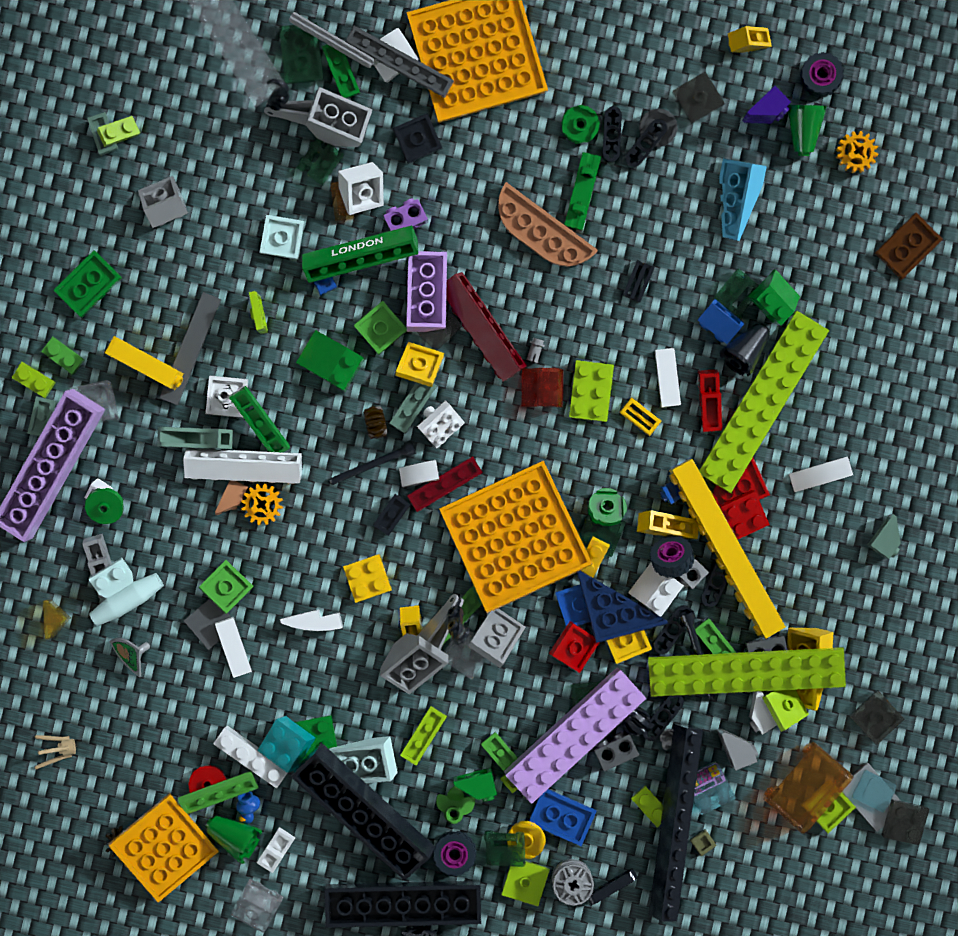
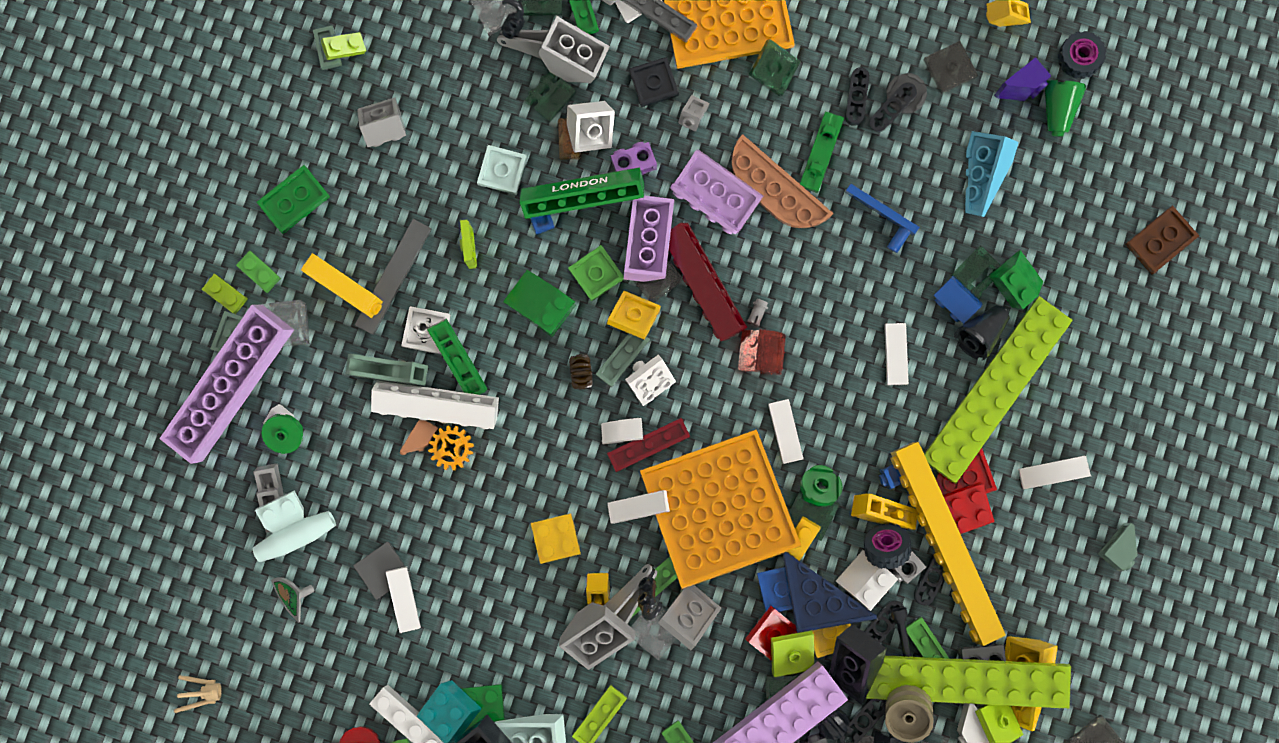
camera: 10 degrees right, 5 degrees down
clear yellow slope [43,600,71,639] -> none
bright green plate [199,560,254,614] -> none
white slope [280,610,343,631] -> none
black piece [329,440,417,485] -> none
black plate [373,494,411,536] -> none
green plate [561,105,600,144] -> none
lime plate [569,360,614,422] -> none
yellow tile [619,397,661,436] -> none
black tile [622,260,655,303] -> none
red slope [698,369,722,432] -> none
light orange gear [836,131,878,173] -> none
none -> white tile [608,490,670,524]
none -> lavender bracket [670,149,763,234]
none -> light grey bracket [678,95,710,131]
none -> clear green plate [749,39,801,96]
none -> white tile [768,399,803,464]
none -> lime plate [771,631,814,677]
none -> black slope [829,624,887,704]
none -> blue piece [845,184,920,253]
none -> dark tan wheel [885,685,933,743]

